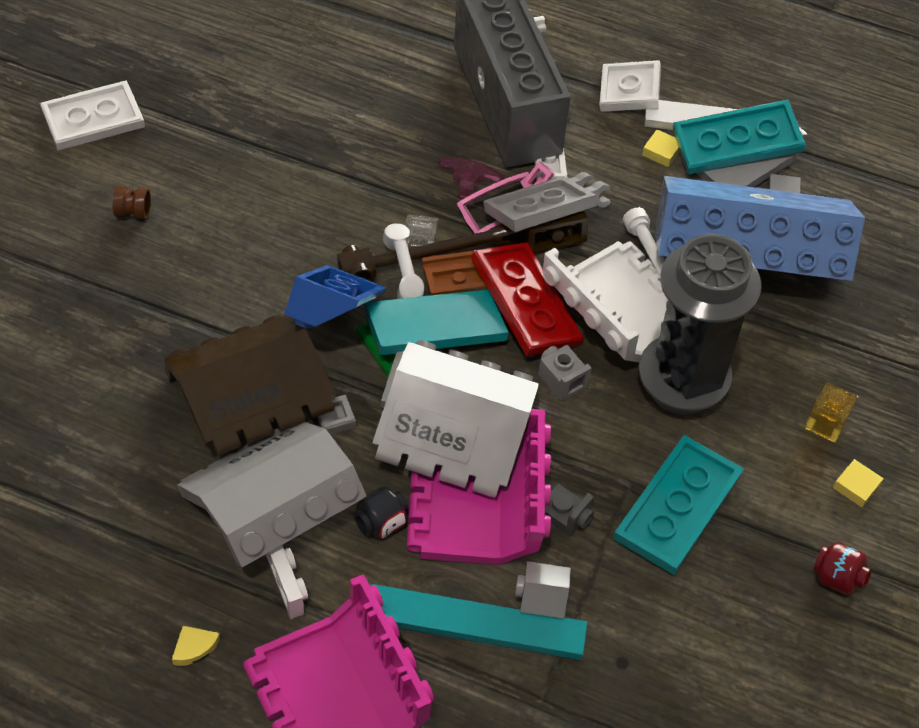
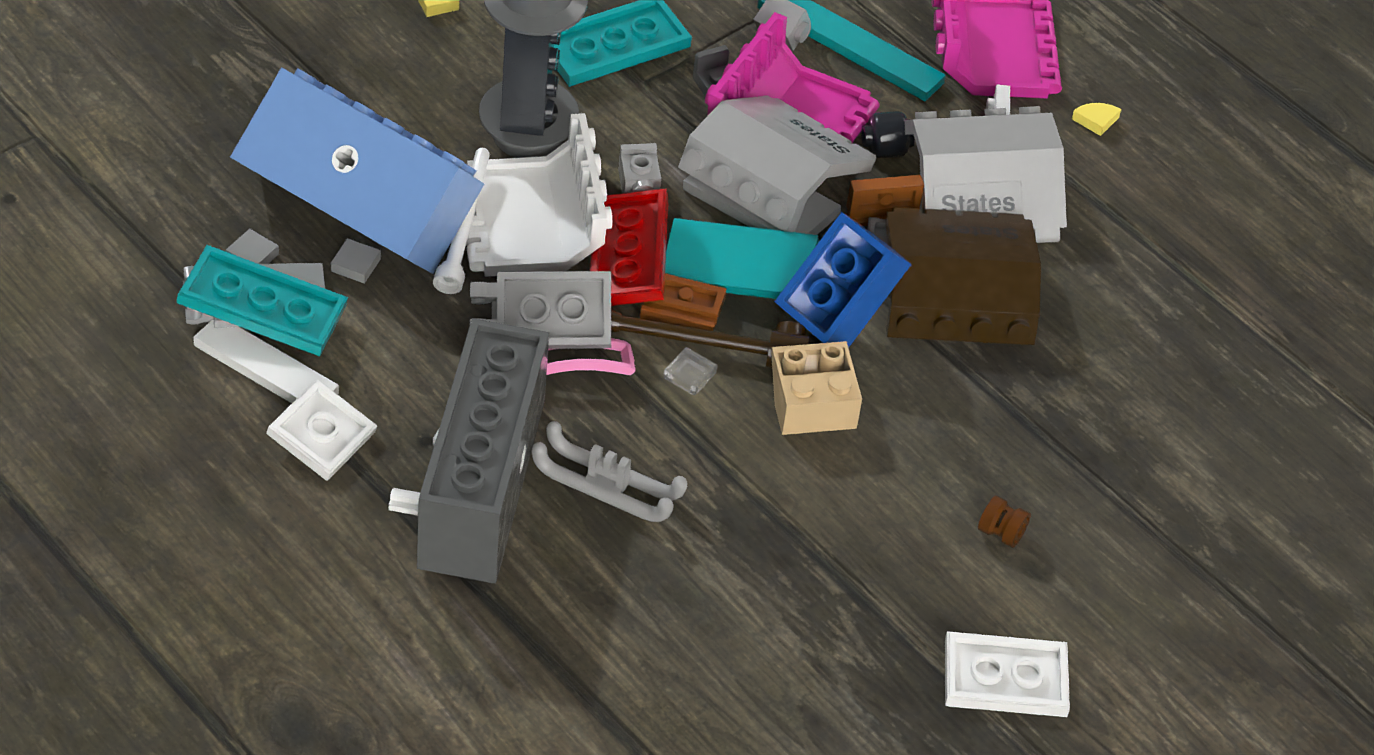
camera: 155 degrees left, 5 degrees down
white bar [383,224,424,299] -> none
clear pink piece [438,157,504,198] -> none
light yellow tile [642,130,680,167] -> none
clear yellow brick [805,382,858,443] -> none
none -> light grey piece [531,421,688,522]
none -> tan slope [771,341,862,435]
none -> dark orange plate [845,175,924,226]

